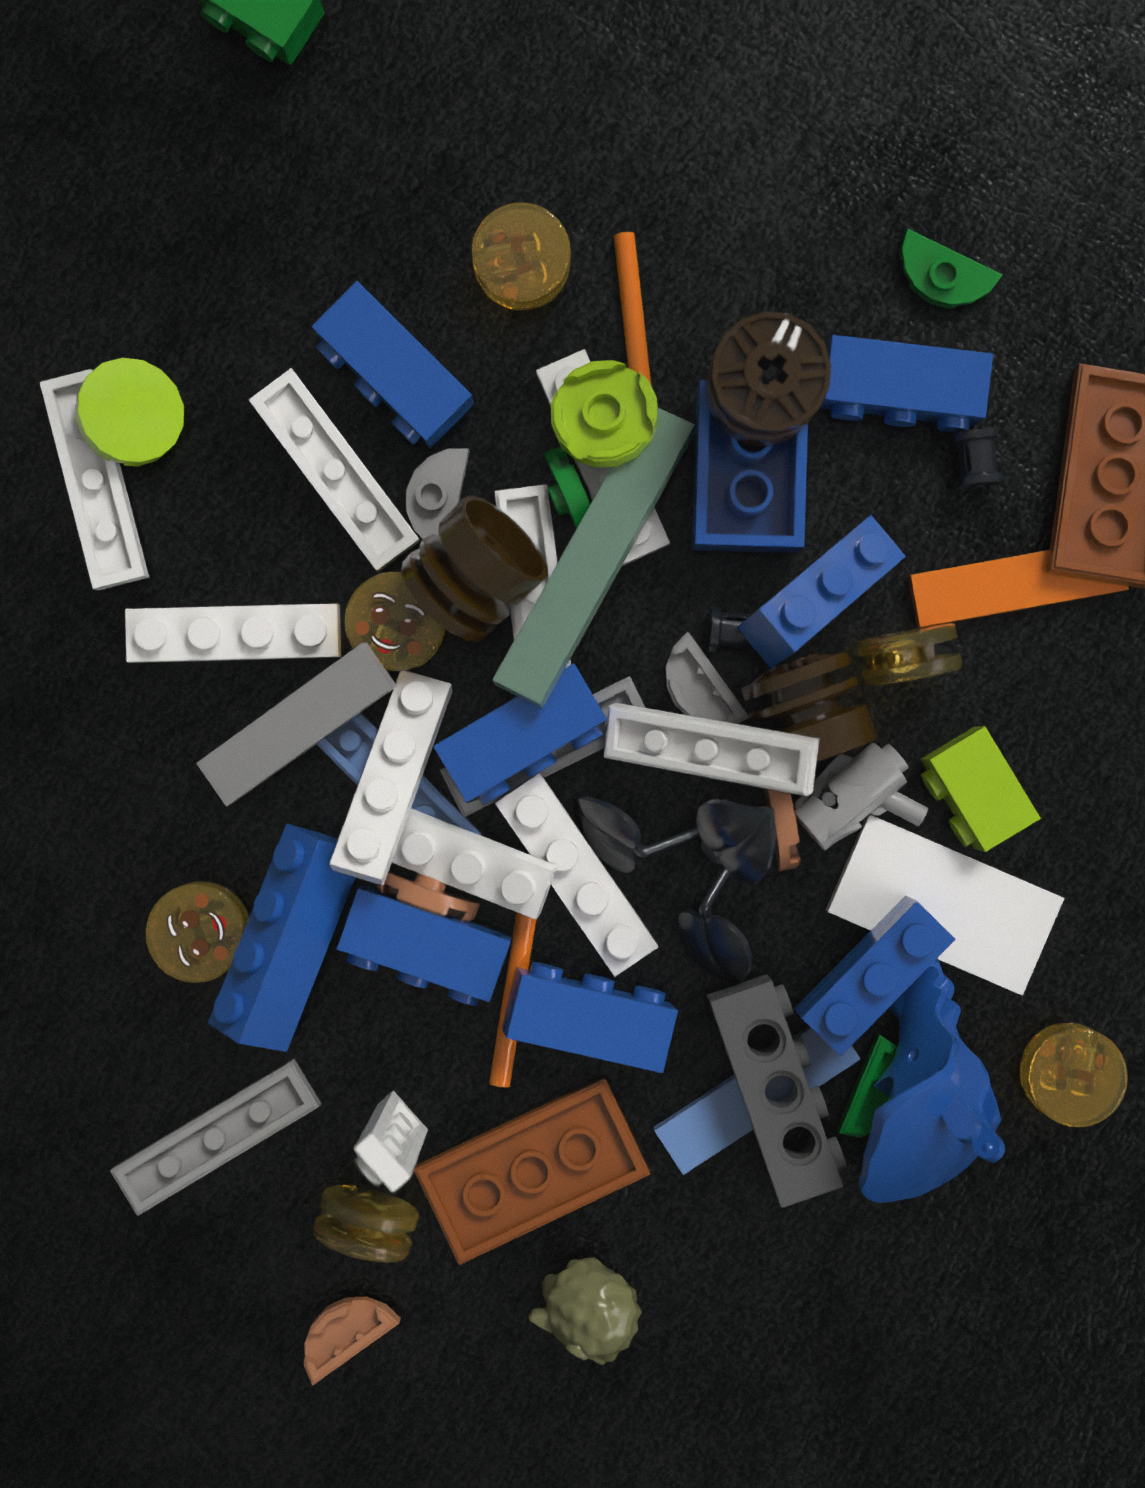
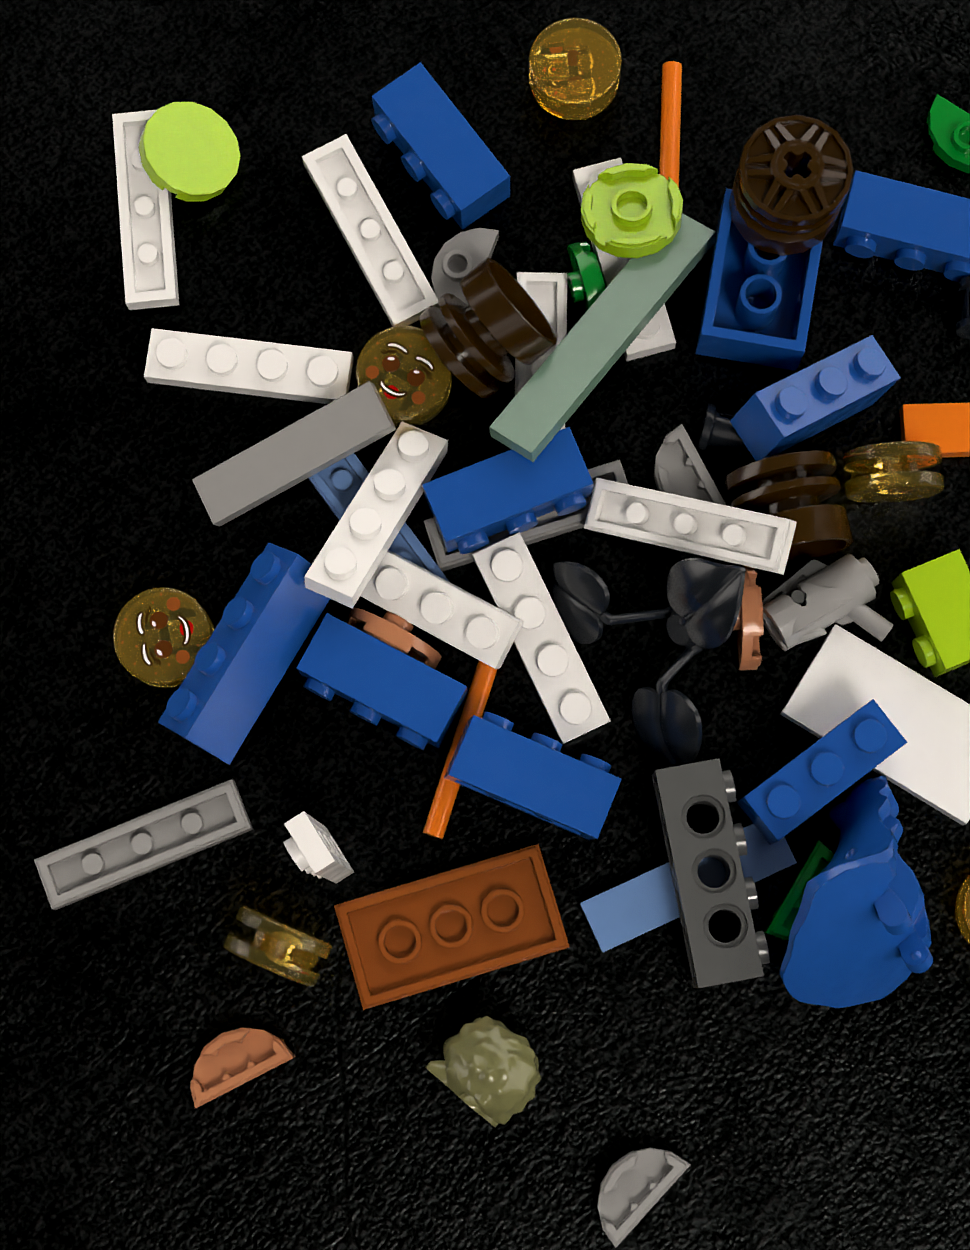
camera: 15 degrees right, 10 degrees down
none -> light grey plate [597,1147,690,1248]

